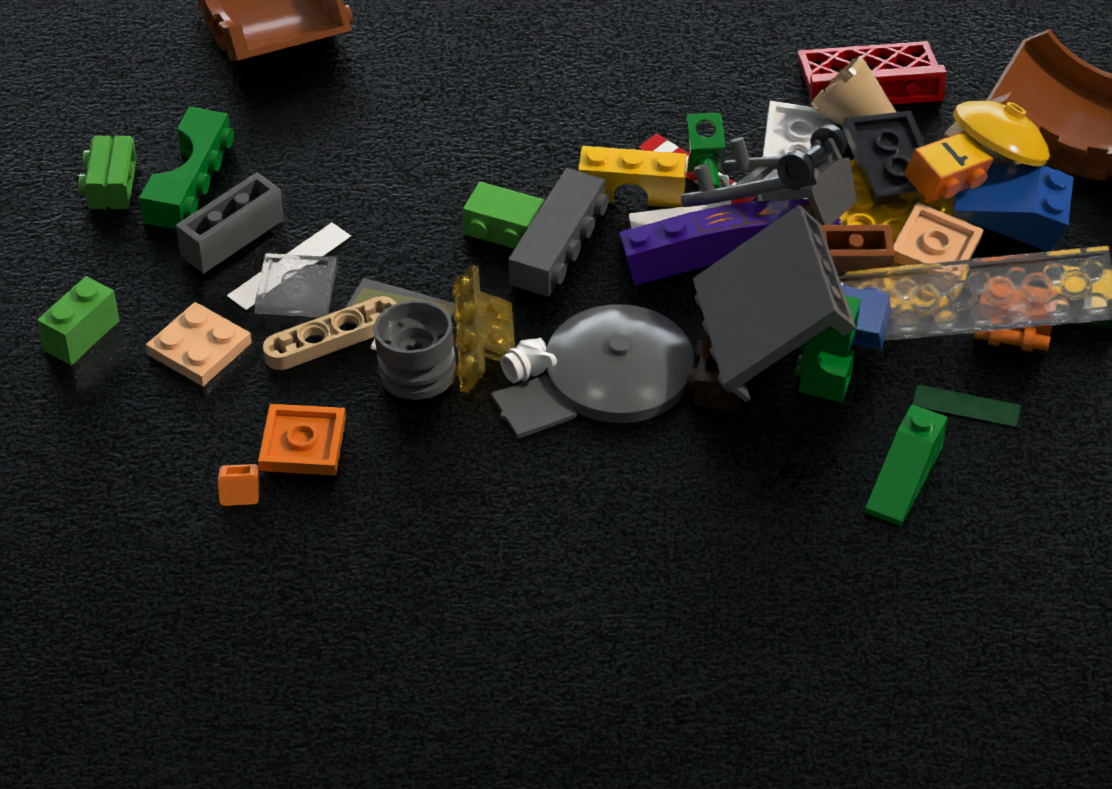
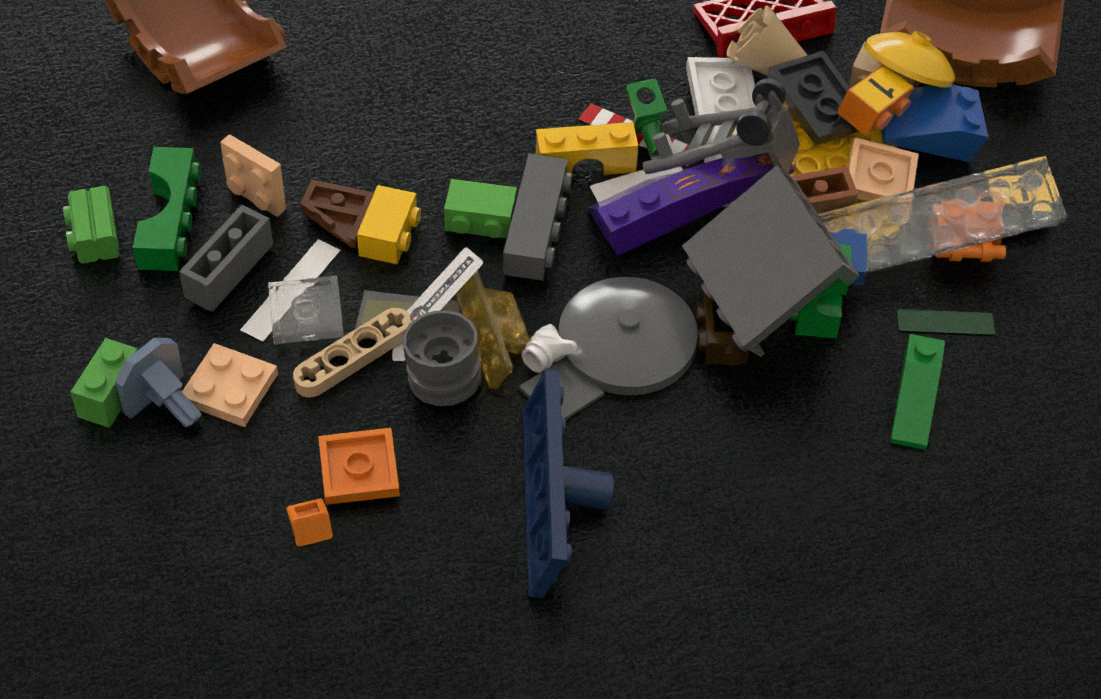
camera: 15 degrees left, 5 degrees up
none -> sand blue piece [115,338,201,428]
none -> light nougat plate [220,134,286,217]
none -> reddish brown wing [301,179,374,248]
none -> yellow brick [357,185,421,264]
none -> clear sticker [407,248,483,322]
none -> dark blue plate [523,369,614,598]

